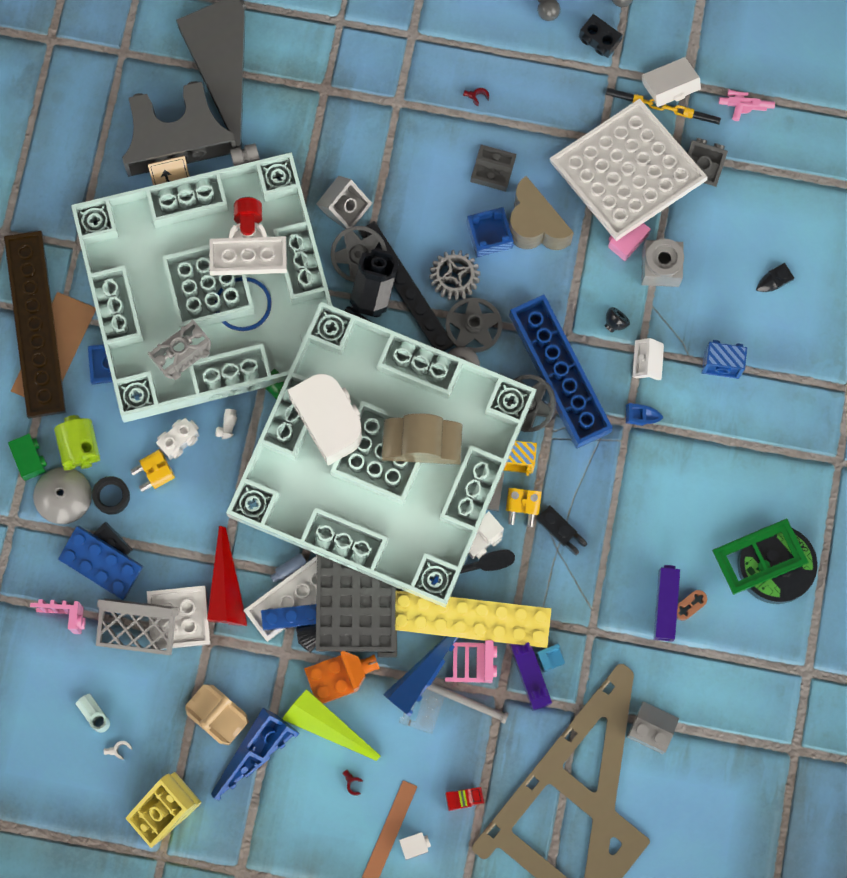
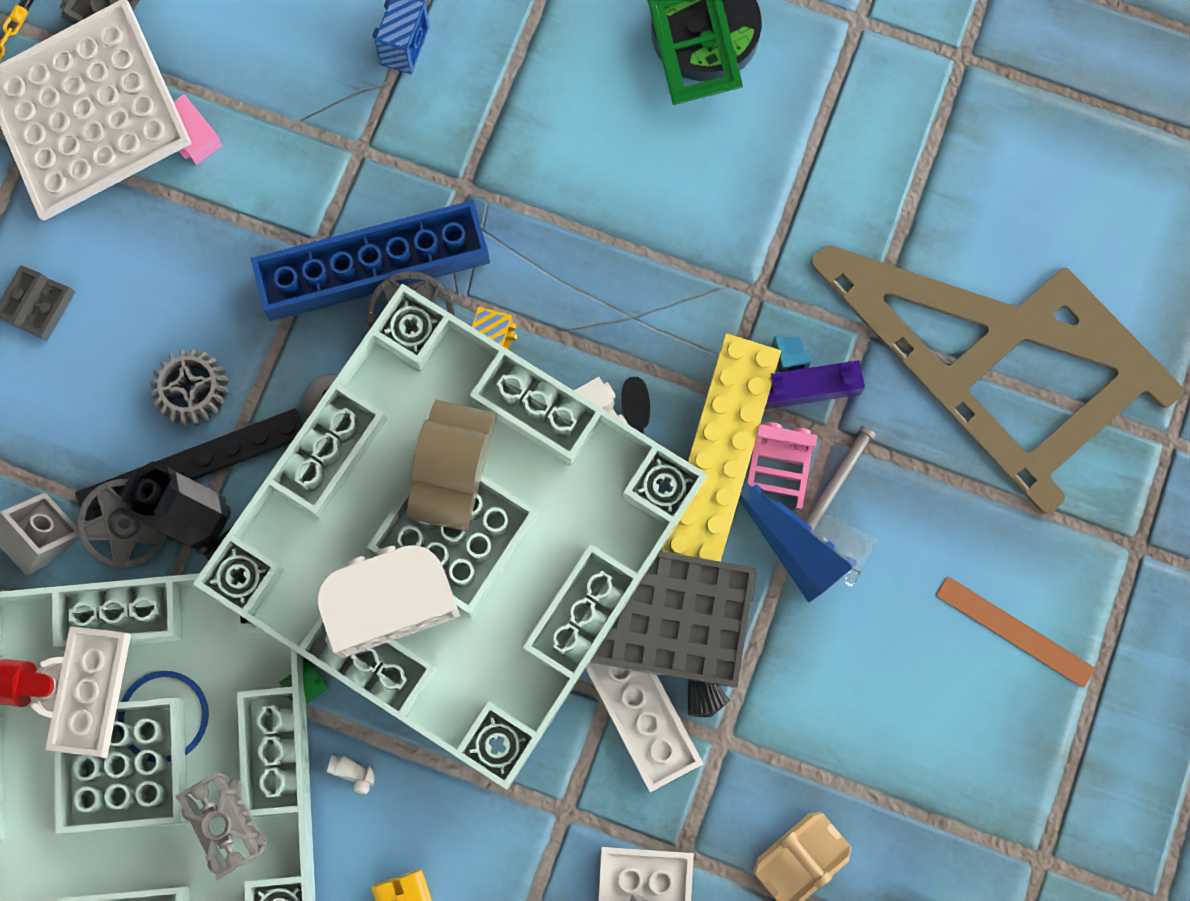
camera: 80 degrees left, 0 degrees up
white brick [156,418,199,460] -> none
red wedge [207,526,247,626] -> none
blue wedge [211,708,300,801] -> none
blue plate [261,604,316,631] -> none
sand blue cylinder [270,553,307,582] -> none
lime wedge [282,689,381,761] -> none
orange plate [304,651,380,704] -> none
dark red piece [342,770,363,796] -> none
white brick [399,832,431,860] -> none
dark grey wheel [445,298,502,353] -> none
red leg [445,787,484,811] -> none
blue container [467,207,514,258] -> none
yellow piece [505,488,542,527] -> none
dark tan brick [509,176,574,250] -> none
black hinge [536,506,587,555] -> none
black brick [604,307,630,333] -> none
blue plate [626,403,663,426] -> none
light grey slope [627,701,679,754] -> none
white panel [632,338,664,380] -> none
light grey piece [641,239,684,287] -> none
dark purple brick [653,565,680,642] -> none
nougat beam [677,590,707,621] -> none

